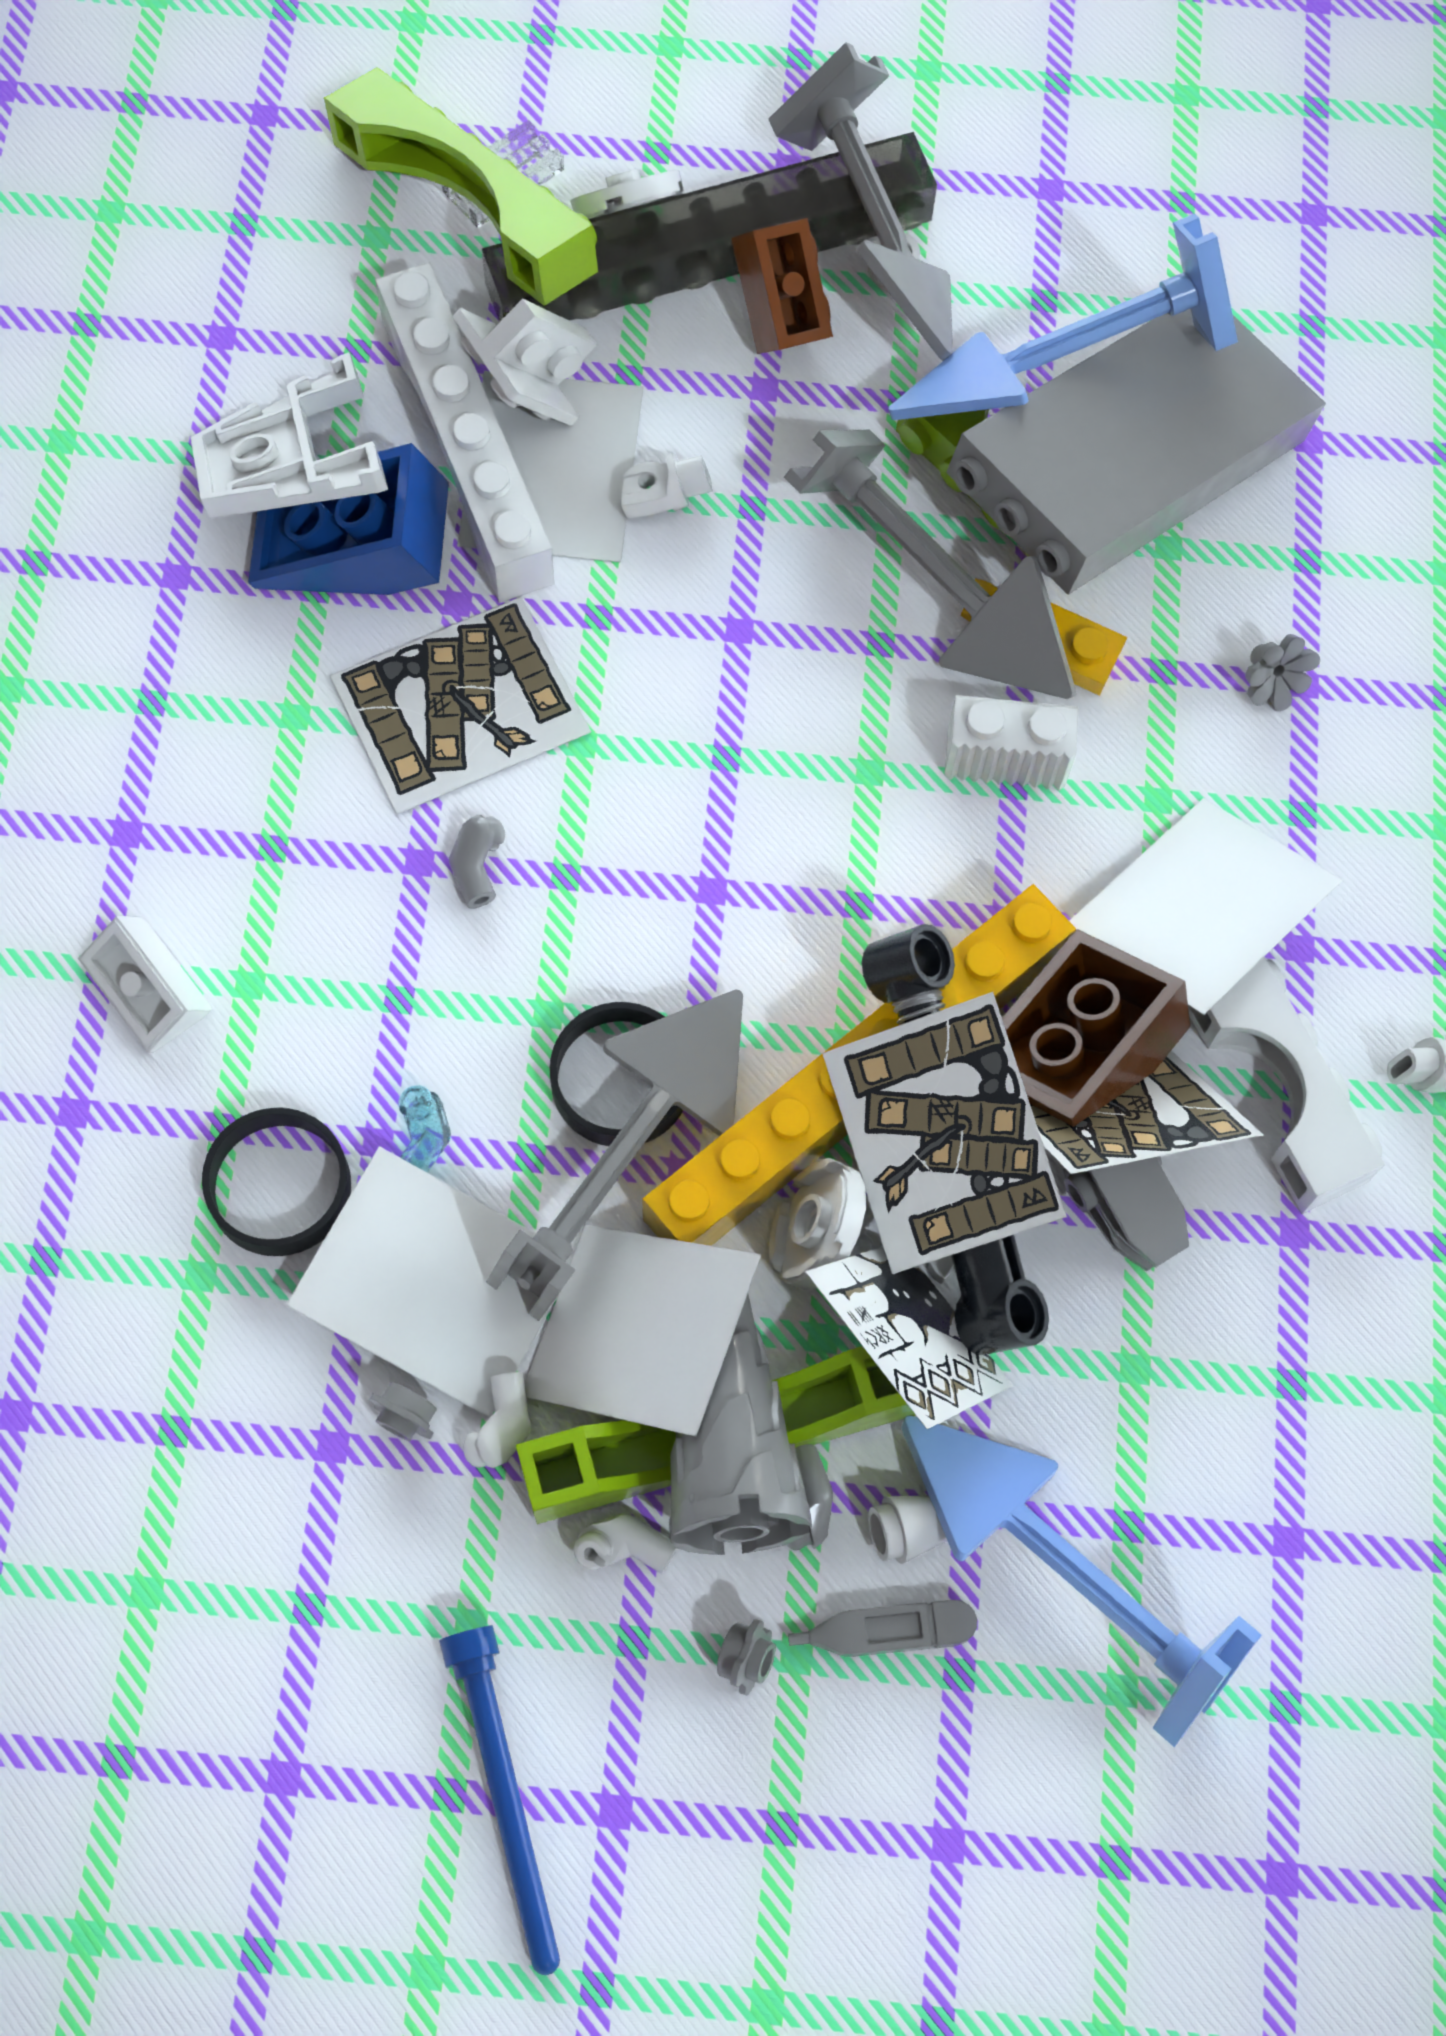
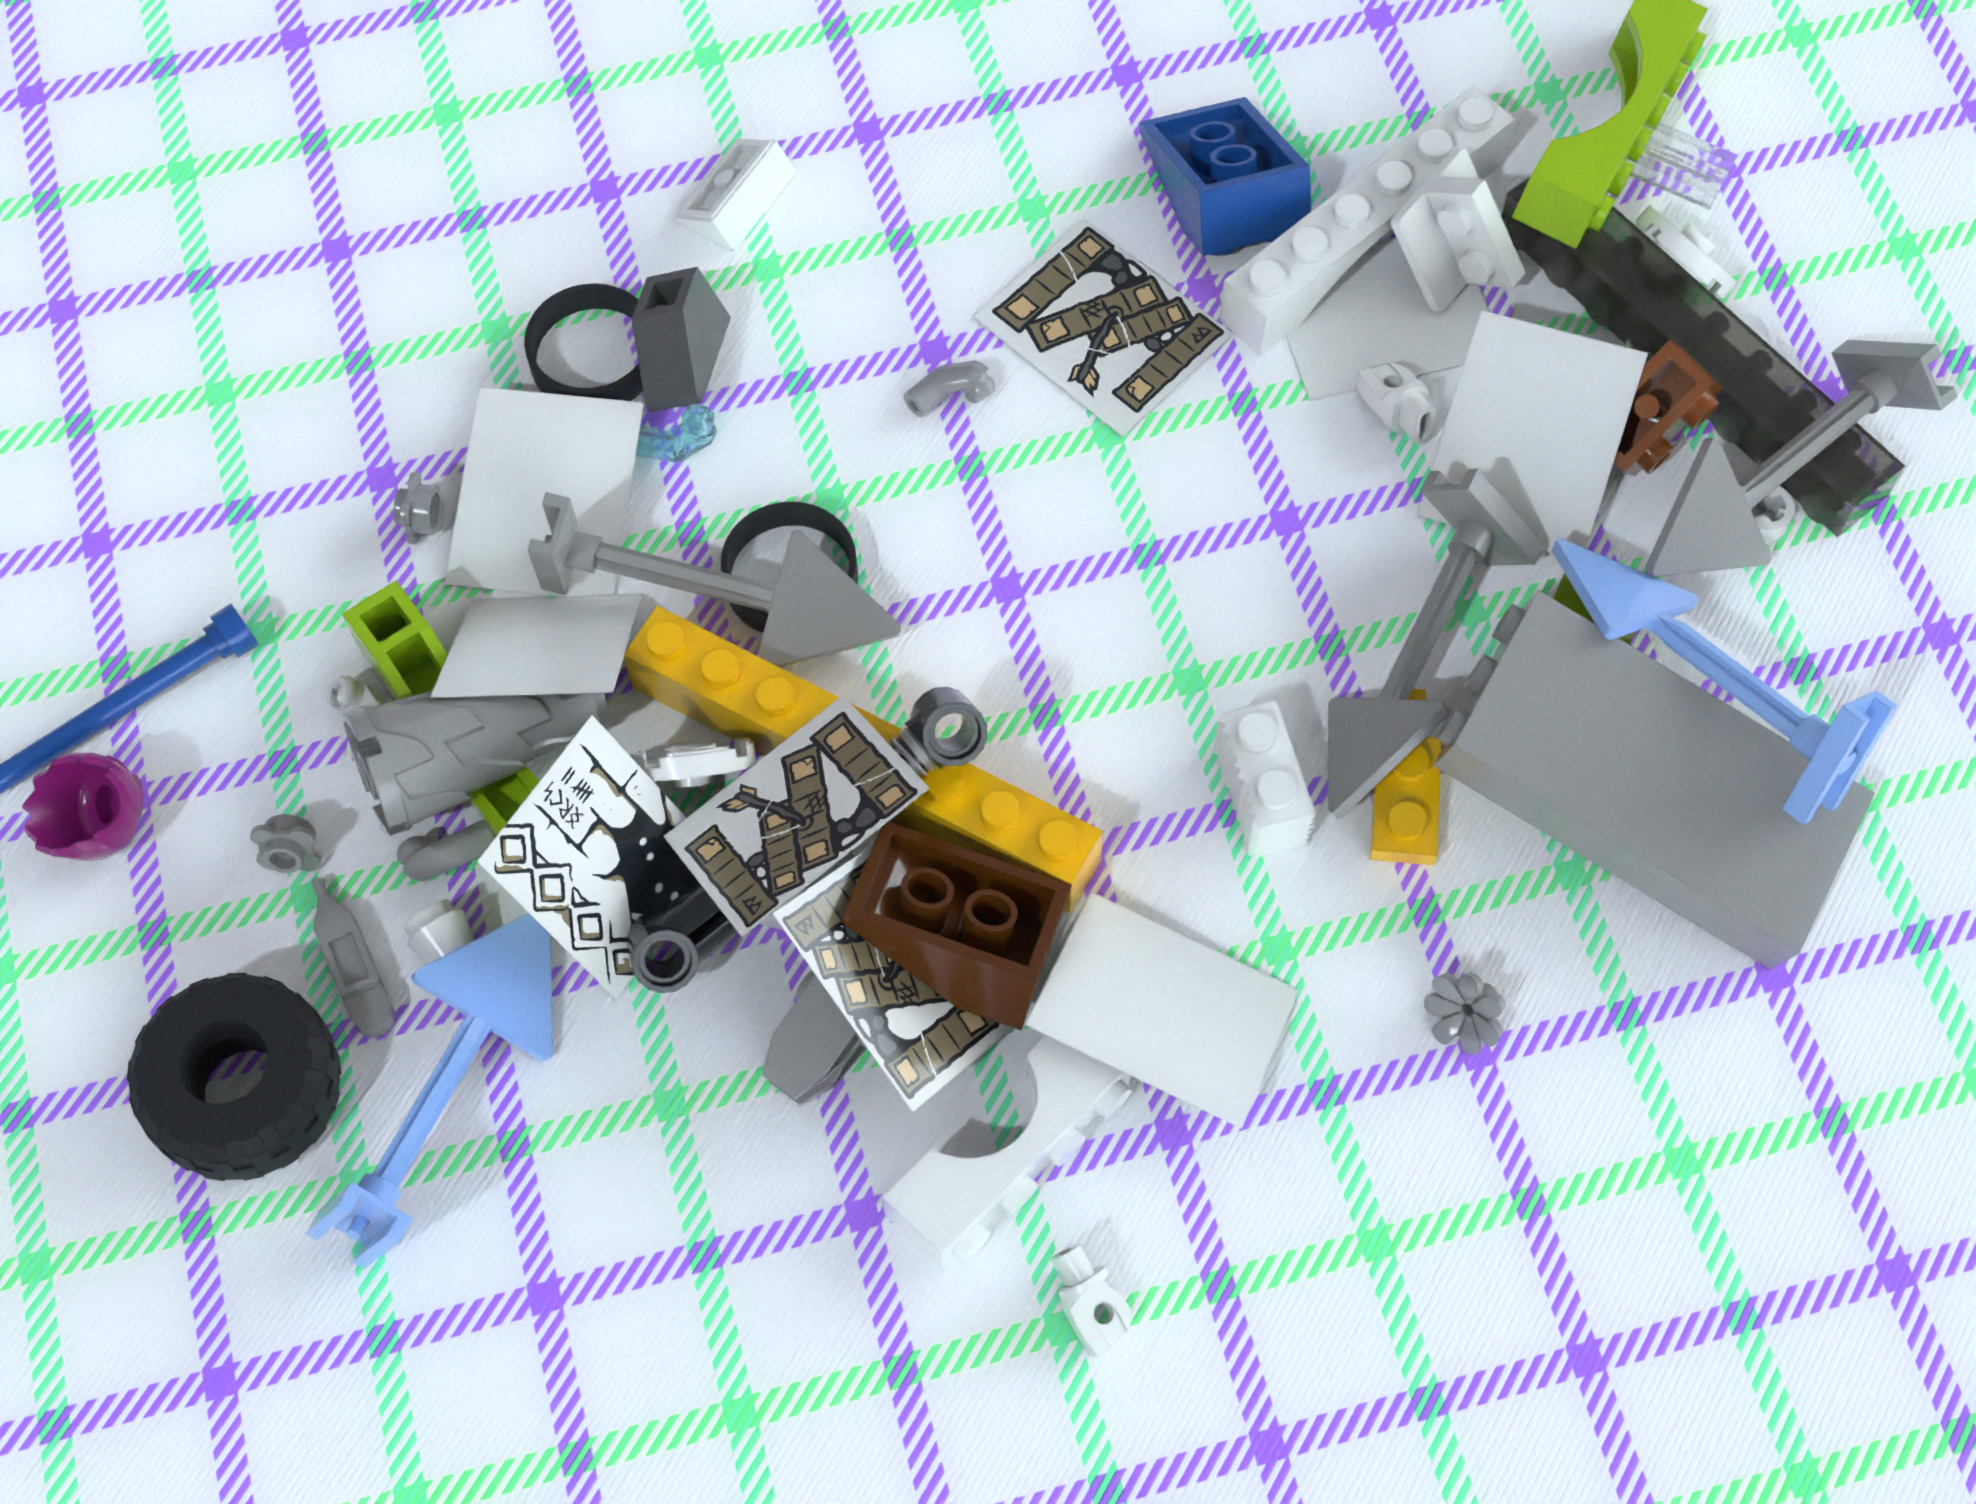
camera: 75 degrees right, 5 degrees down
white wing [190,352,388,519] -> none
white arm [463,1372,530,1468] -> none
none -> magenta hair [22,753,144,861]
none -> black tyre [127,973,342,1182]
none -> dark grey slope [631,267,731,412]
none -> white sticker [1417,310,1648,554]

